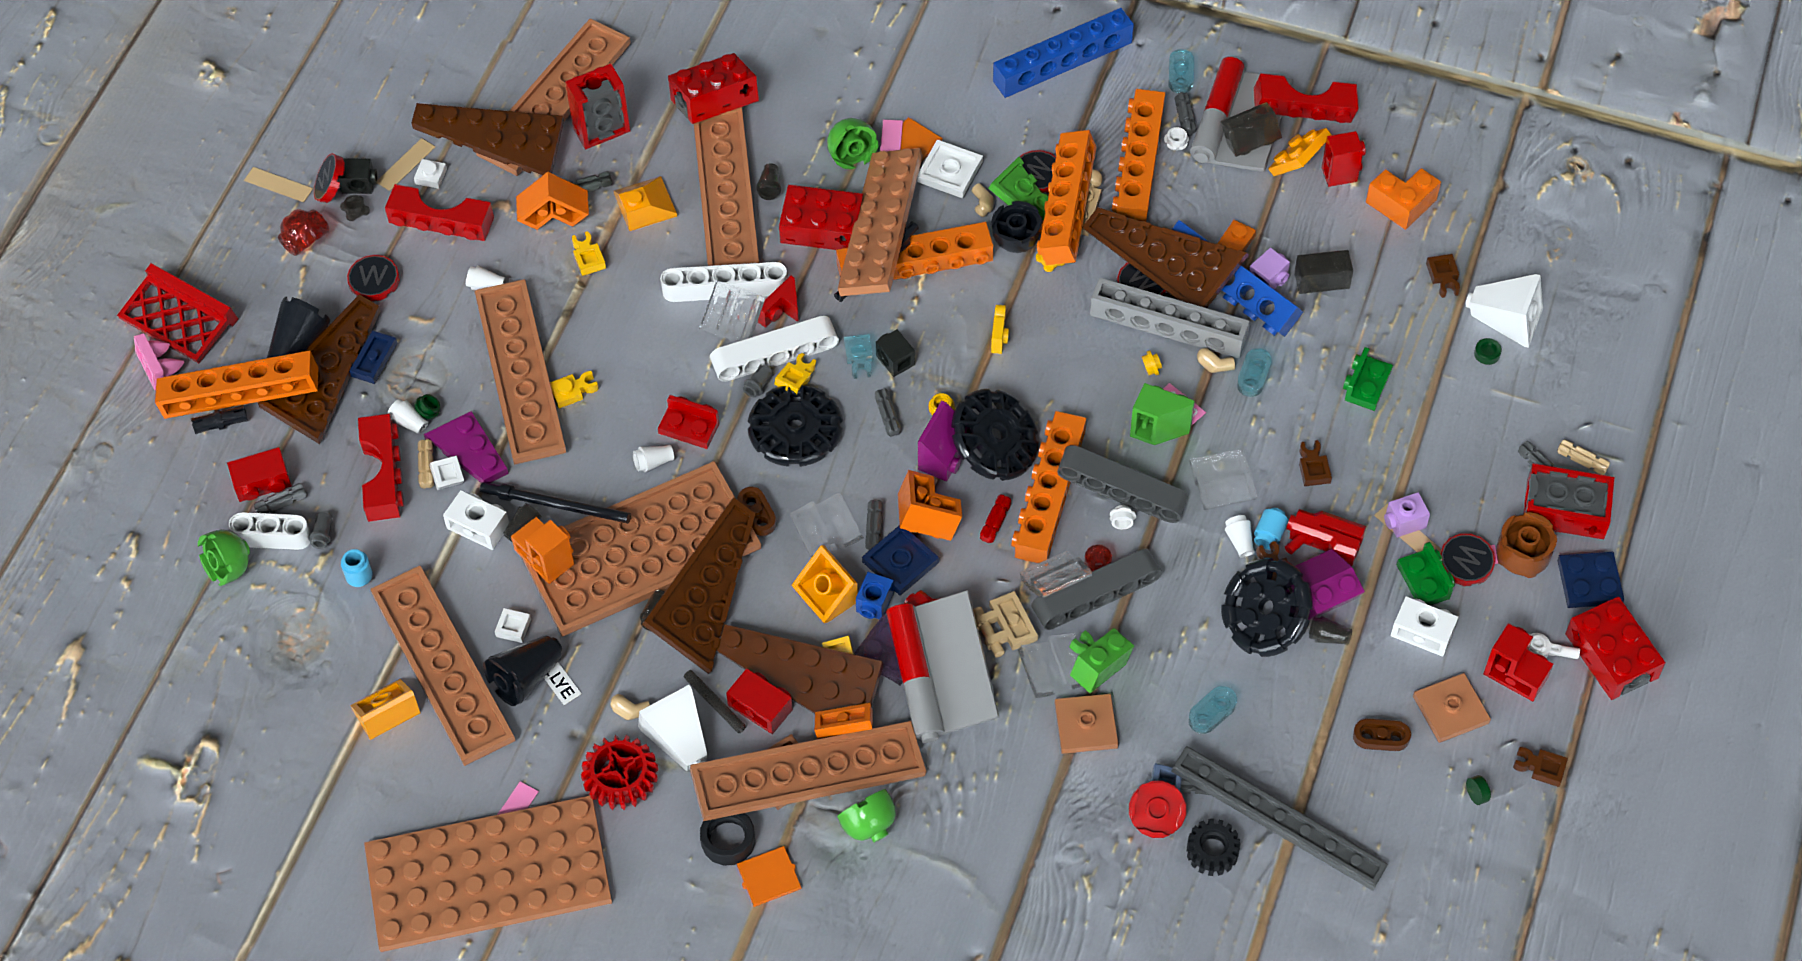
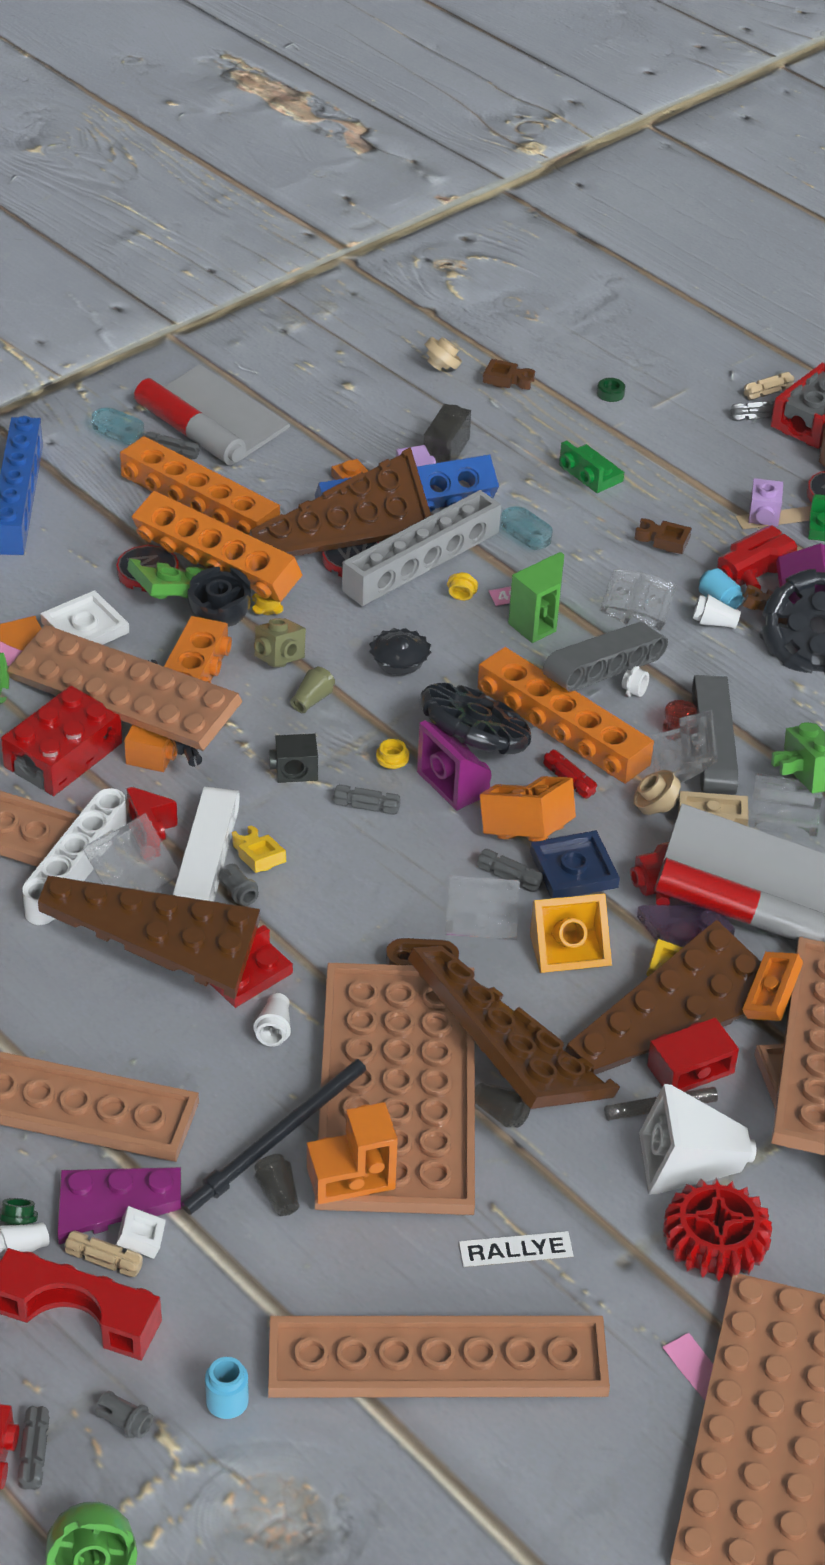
camera: 65 degrees left, 15 degrees down
white beam [229,512,310,550] -> none
light orange slope [350,679,420,740] -> none
white brick [443,490,510,550] -> none
black cone [483,635,562,706] -> none
white plate [495,608,531,643] -> none
yellow plate [550,371,599,409] -> none
tan arm [611,694,650,720] -> none
black plate [747,385,843,467] -> none
clear light blue plate [844,334,873,379] -> none
blue brick [856,572,894,620] -> none
tan arm [972,183,995,217] -> none
yellow plate [991,305,1009,354] -> none
white plate [1164,127,1189,150] -> none
tan arm [1197,348,1235,373] -> none
clear smoke brick [1220,102,1282,157] -> none
red arch [1254,73,1359,123] -> none
light orange plate [1268,128,1331,176] -> none
red brick [1321,131,1366,187] -> none
orange brick [1366,168,1441,230] -> none
white slope [1466,274,1543,348] -> none
none -> reddish brown wing [38,876,260,999]
none -> olive brick [254,618,306,667]
none -> olive cone [290,666,335,713]
none -> black piece [369,628,432,675]
none -> tan plate [425,336,462,371]
none -> tan plate [633,770,681,815]

